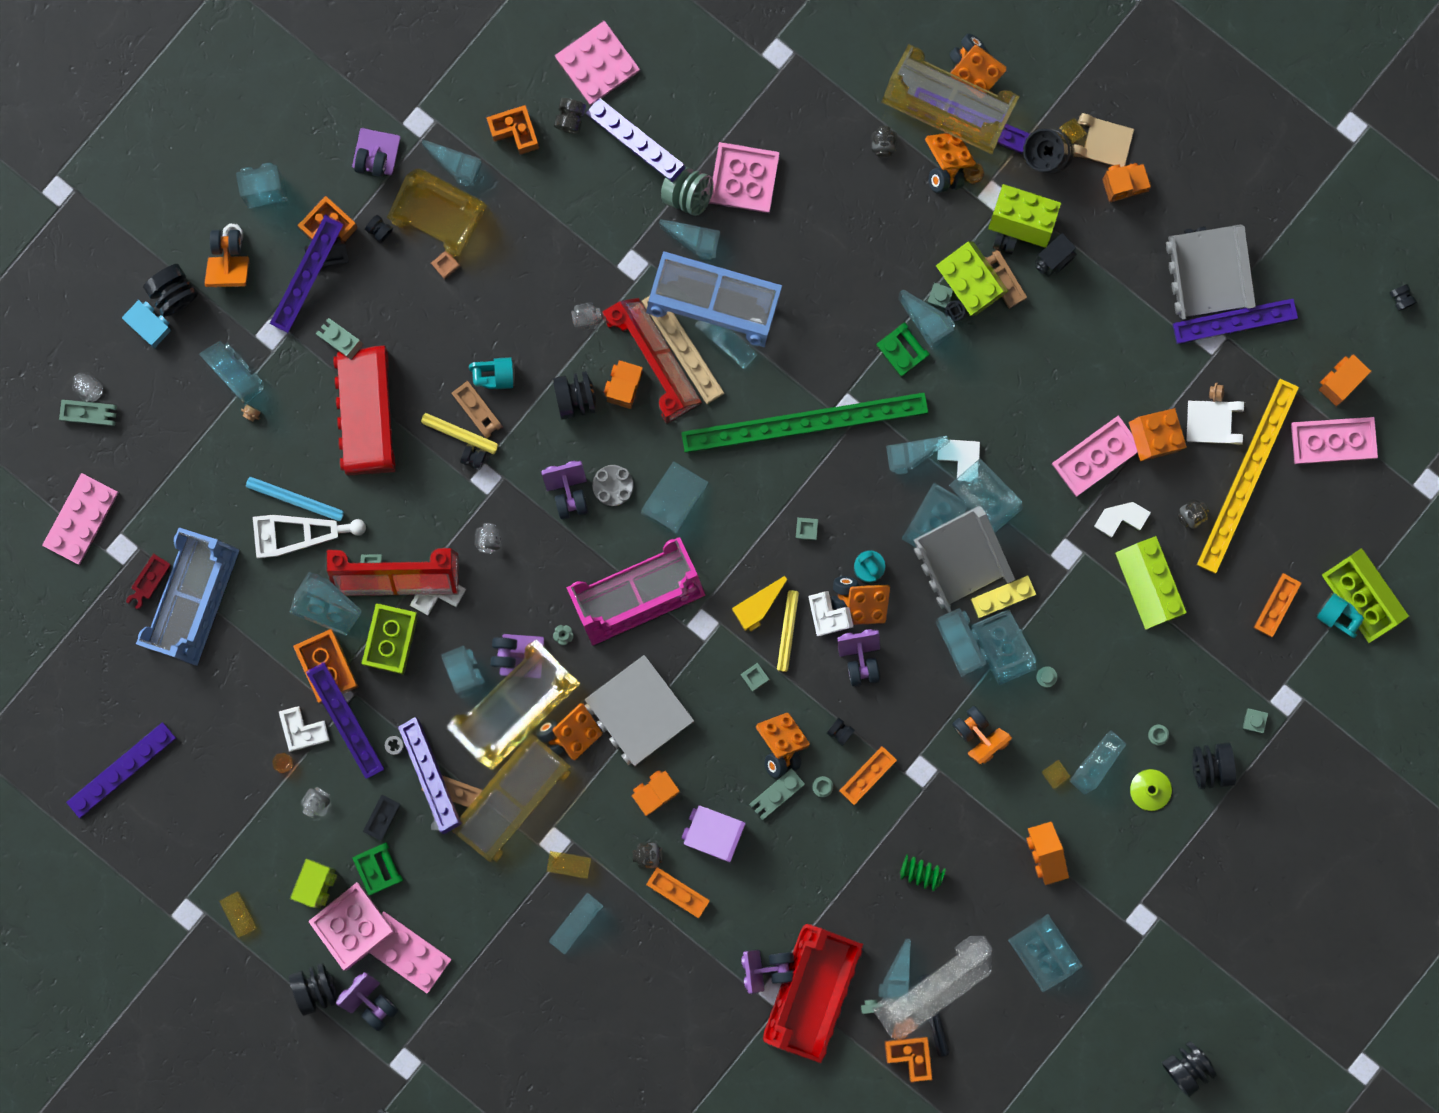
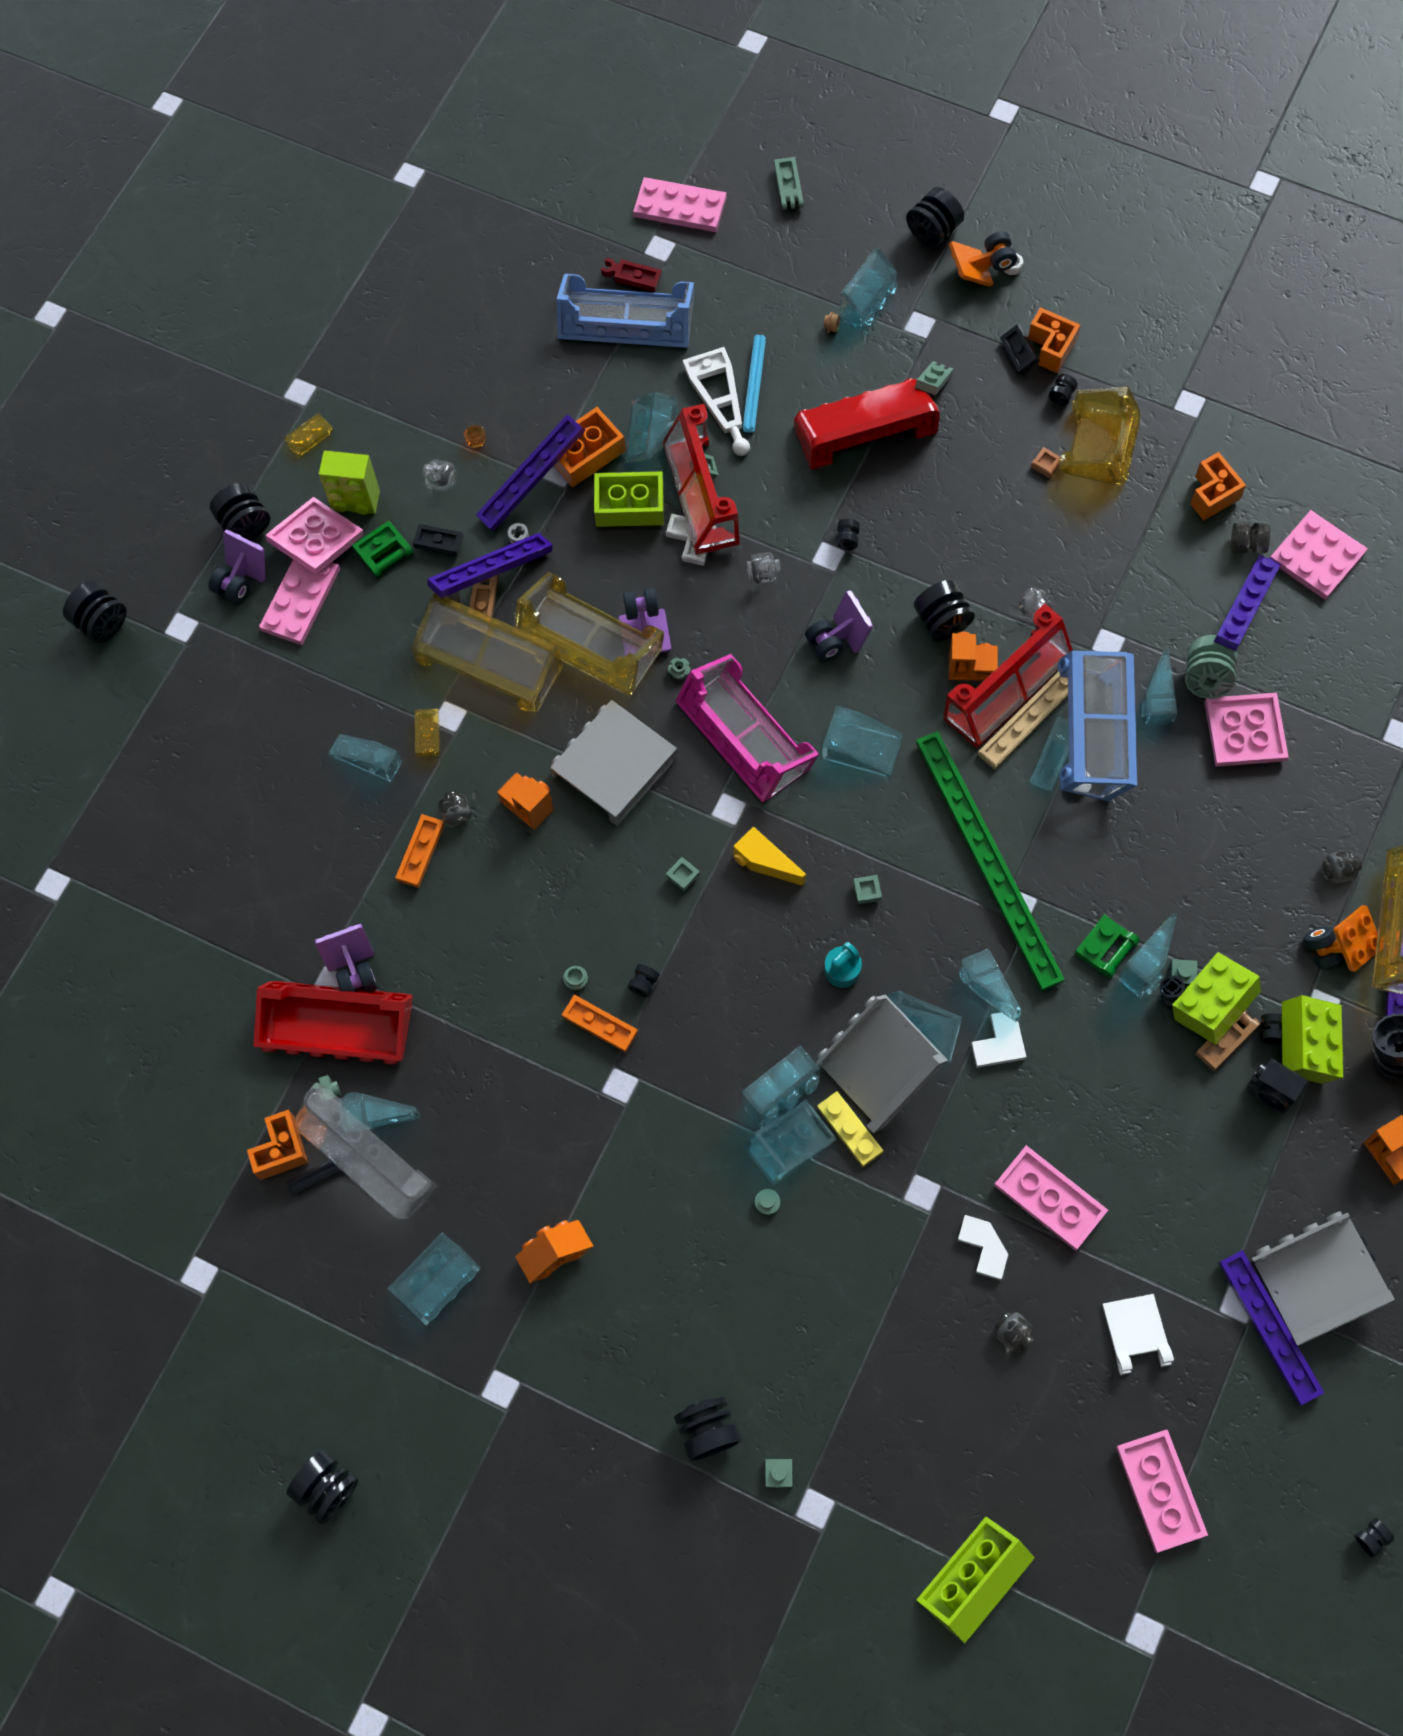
camera: 80 degrees right, 15 degrees down
dark purple plate [66,722,177,818] -> none
clear head [72,372,103,402] -> none
medium azure brick [122,300,171,349] -> none
clear light blue brick [236,163,288,209] -> none
dark purple plate [269,214,343,333] -> none
white tile [279,706,330,752] -> none
medium lavender plate [352,128,400,177] -> none
light yellow axle [421,413,498,454] -> none
clear light blue slope [422,140,482,187] -> none
clear light blue brick [441,646,485,698] -> none
medium nougat plate [452,381,503,439] -> none
teal piece [469,357,515,389] -> none
orange plate [536,703,602,760] -> none
light grey dish [592,465,634,506] -> none
slope [681,805,745,863] -> none
sand green hinge [749,768,805,820] -> none
orange plate [756,713,810,778] -> none
light yellow axle [777,590,799,672] -> none
white tile [808,591,853,636] -> none
orange plate [831,576,890,625] -> none
medium lavender plate [838,629,880,687] -> none
green piece [900,854,946,892] -> none
clear light blue slope [949,459,1023,533] -> none
orange plate [952,706,1012,764] -> none
clear orange tile [963,162,984,184] -> none
clear yellow plate [1041,760,1071,789] -> none
clear light blue slope [1070,731,1126,795] -> none
lime slope [1115,536,1186,630] -> none
orange brick [1129,408,1187,461] -> none
lime dish [1130,769,1172,811] -> none
sand green plate [1148,725,1169,745] -> none
yellow plate [1196,379,1299,574] -> none
medium nougat plate [1209,383,1224,402] -> none
orange plate [1254,573,1301,638] -> none
teal piece [1316,593,1364,638] -> none
orange brick [1319,354,1371,406] -> none

